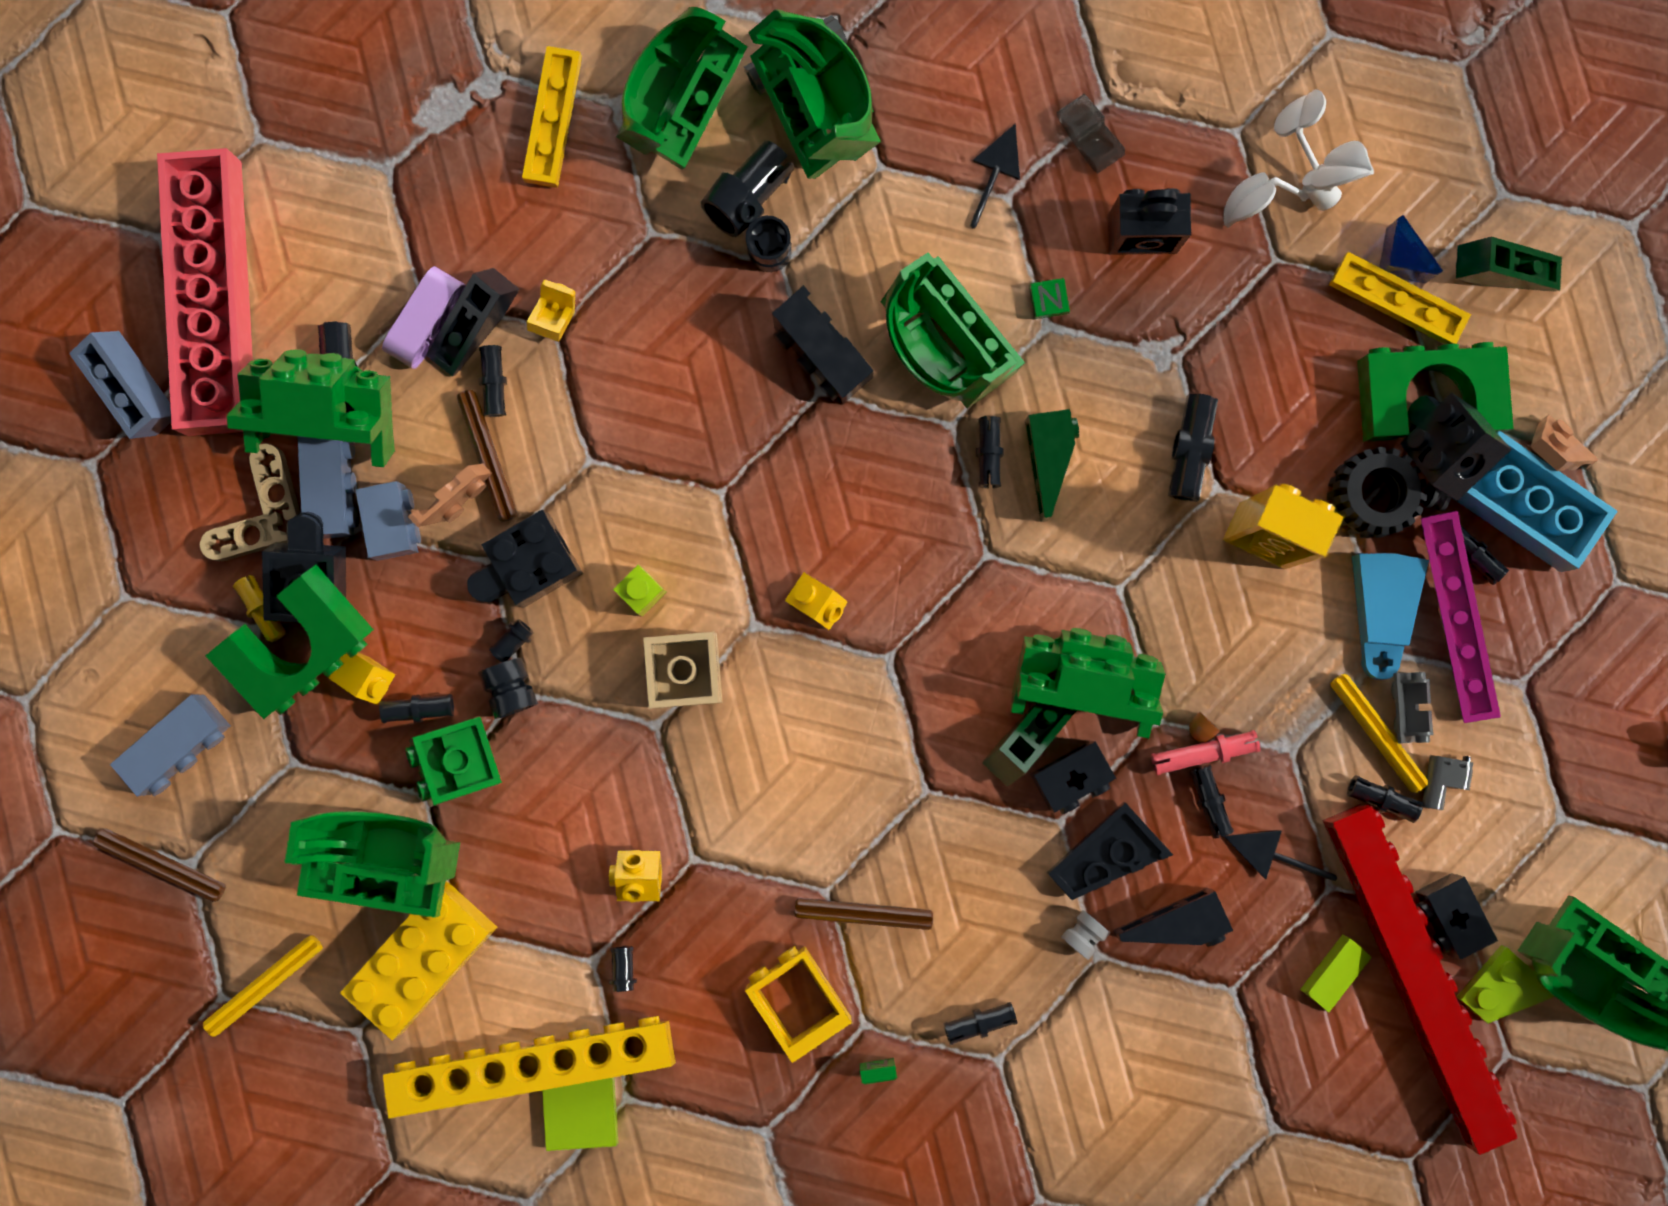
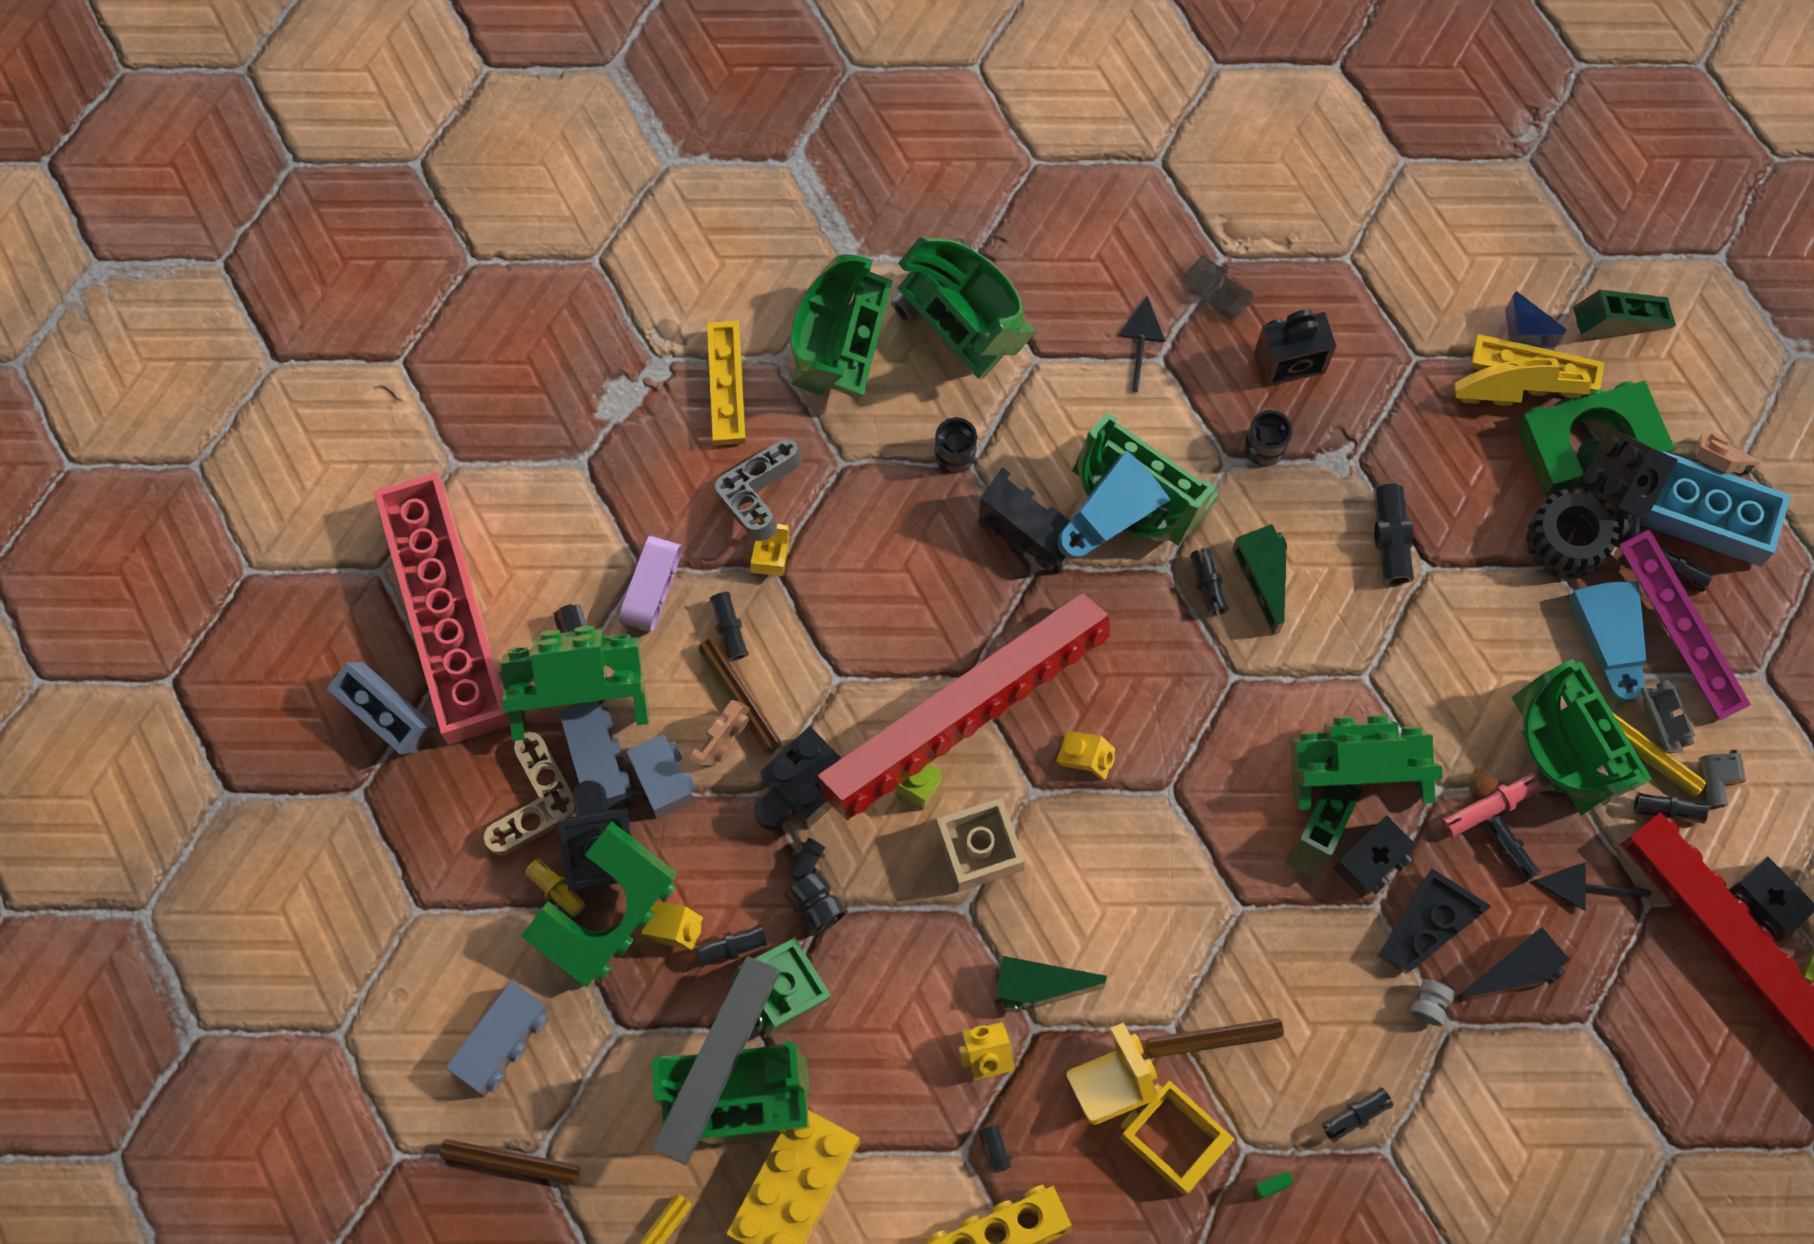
camera: 15 degrees left, 15 degrees down
black slope [426,268,520,377] -> none
black piece [701,141,794,237] -> none
green tile [1029,278,1070,319] -> none
yellow brick [1223,483,1344,569] -> none
white plant [1224,89,1374,228] -> none
lime slope [1300,934,1372,1012] -> none
none -> dark grey tile [652,956,780,1166]
none -> dark grey beam [715,439,802,541]
none -> brick [817,593,1110,821]
none -> dark green slope [995,956,1107,1013]
none -> dark azure piece [1057,451,1170,559]
none -> yellow bracket [1067,1023,1157,1125]
none -> black wheel [1244,410,1293,467]
none -> yellow slope [1454,358,1592,406]
none -> green piece [1511,659,1652,816]

